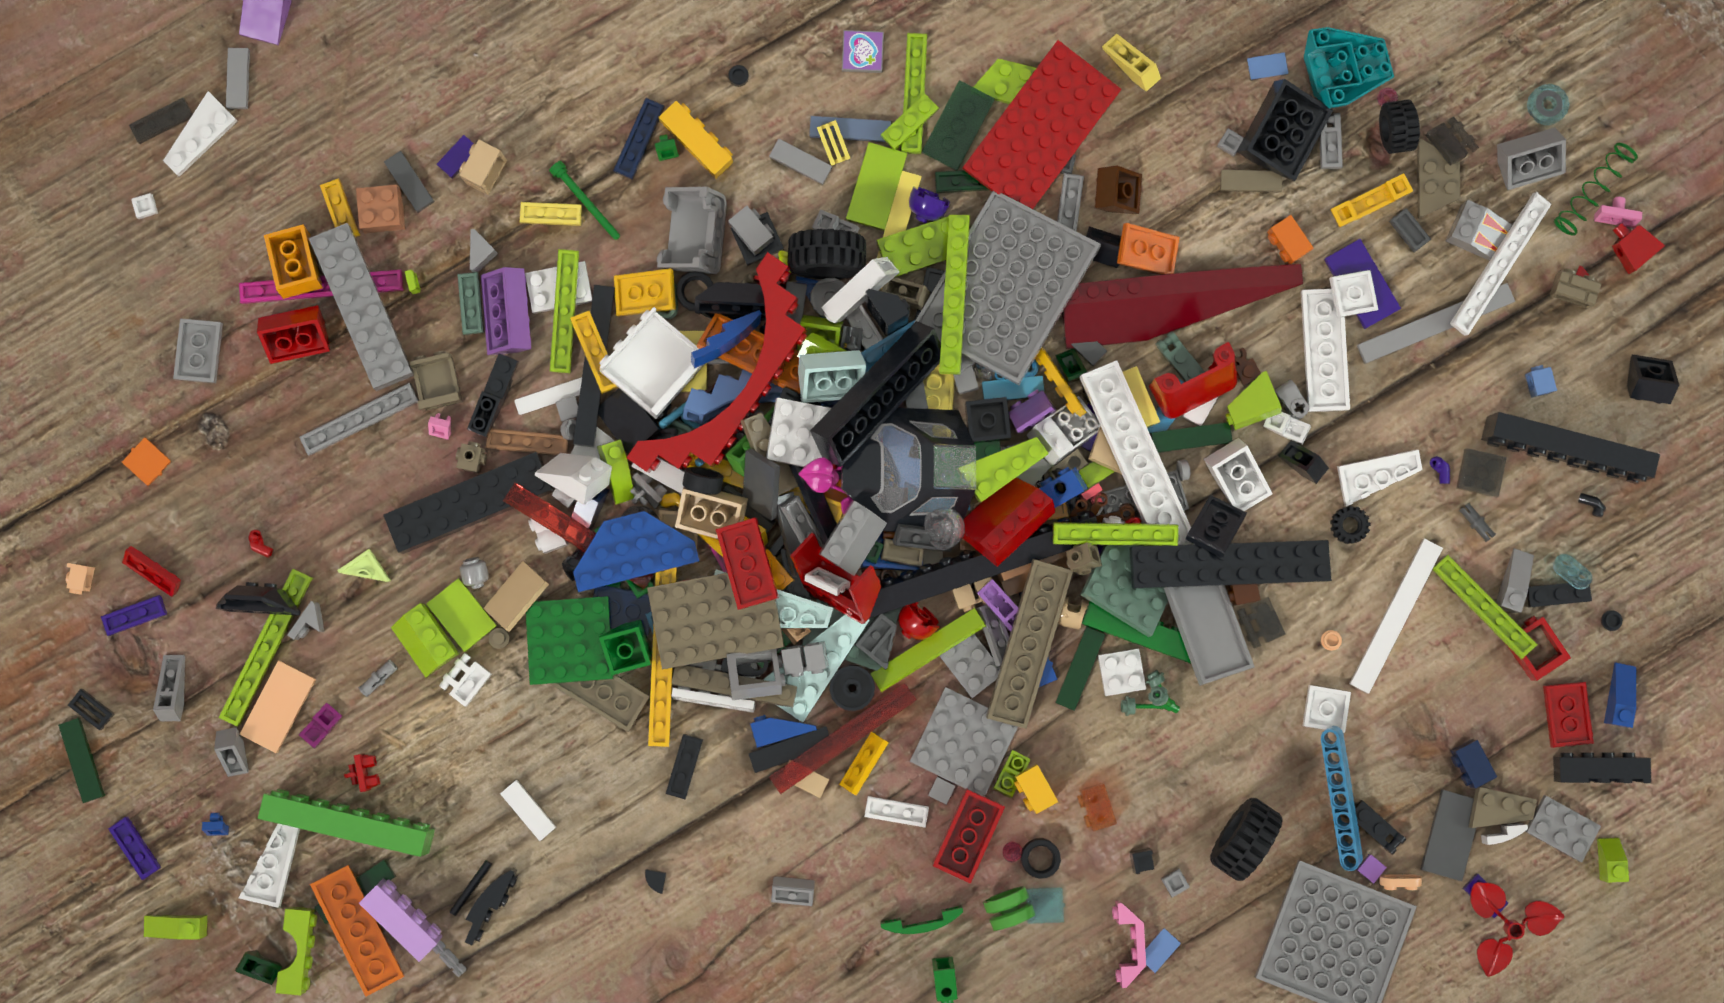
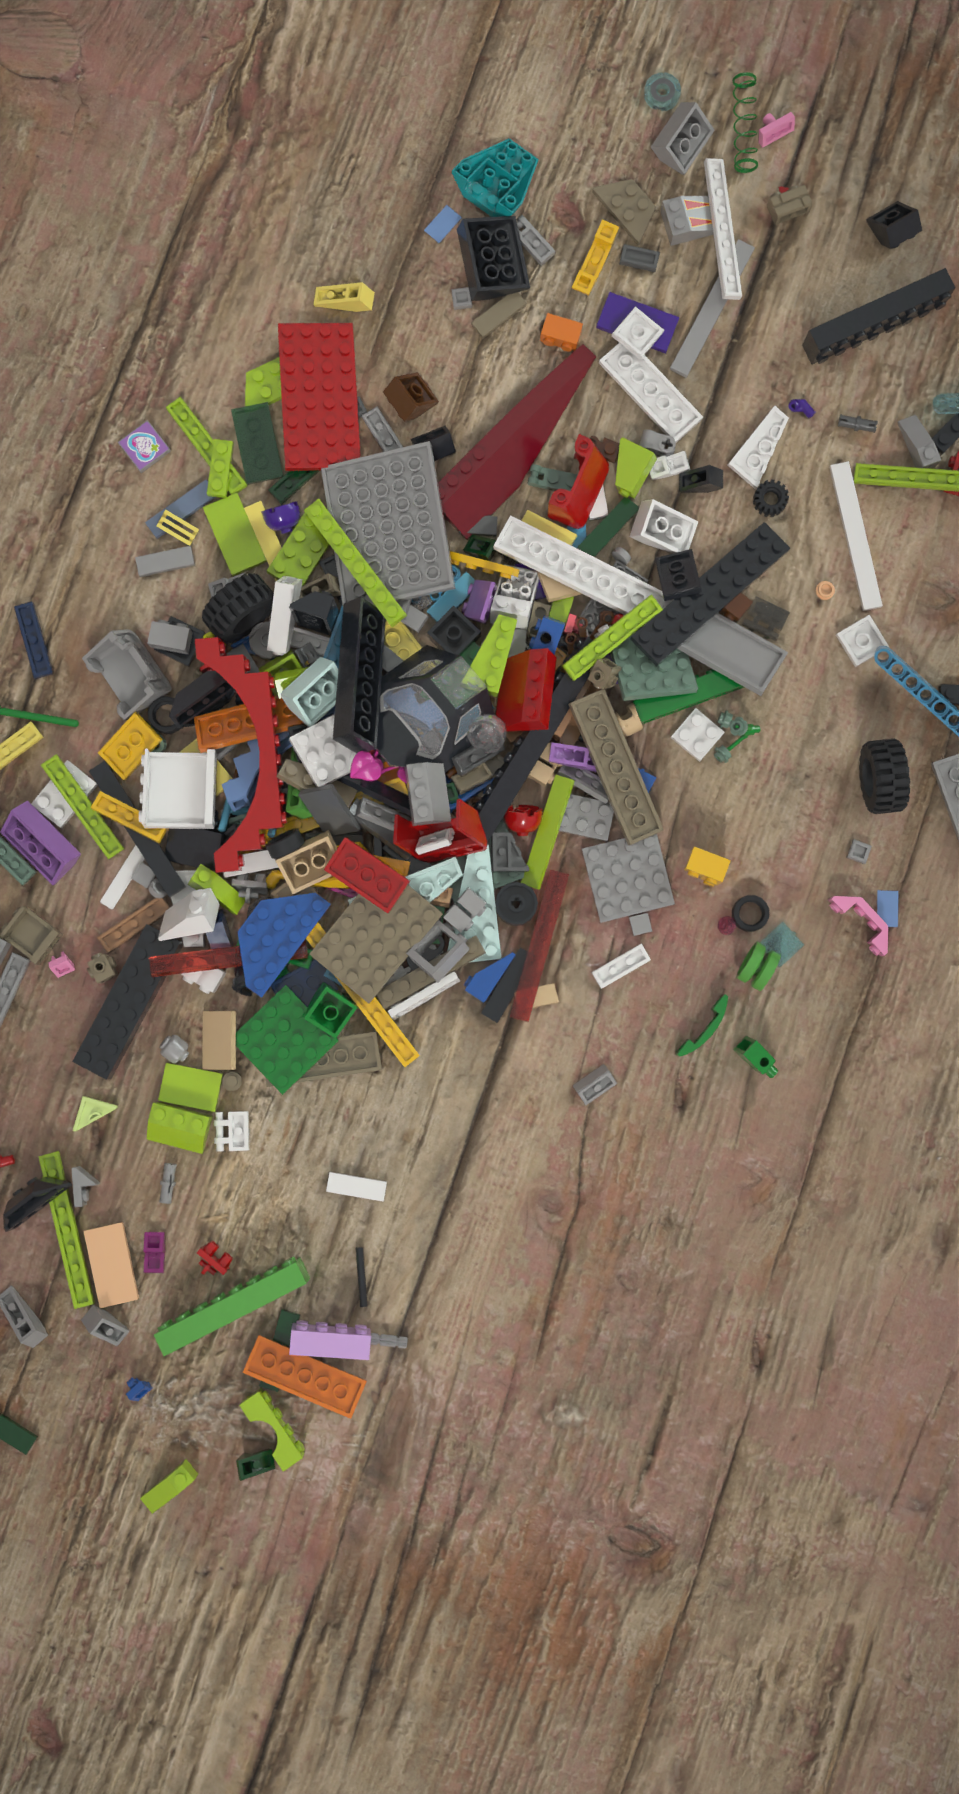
camera: 40 degrees left, 0 degrees up
dark purple tile [108,816,161,880] -> none
white wing [239,824,300,908] -> none
black slope [465,868,518,946] -> none
black slope [467,353,519,437] -> none
black tile [645,869,666,894] -> none
green tile [655,134,679,161] -> none
yellow brick [659,101,733,179] -> none
black tile [666,734,703,800] -> none
blue slope [691,310,761,369] -> none
black tile [728,65,749,87] -> none
yellow plate [839,731,889,796] -> none
red brick [932,788,1005,884] -> none
lime slope [993,750,1031,798] -> none
dark green tile [1055,627,1105,711] -> none
clear orange brick [1077,783,1117,832] -> none
orange tile [1117,223,1180,275] -> none
black panel [1129,848,1154,874] -> none
clear pink plate [1377,88,1398,106] -> none
black tyre [1379,99,1420,154] -> none
clear smoke plate [1426,117,1479,166] -> none
clear smoke plate [1456,448,1507,498] -> none
medium blue brick [1525,365,1557,398] -> none
black arm [1578,493,1606,517] -> none
red torso [1612,222,1665,274] -> none

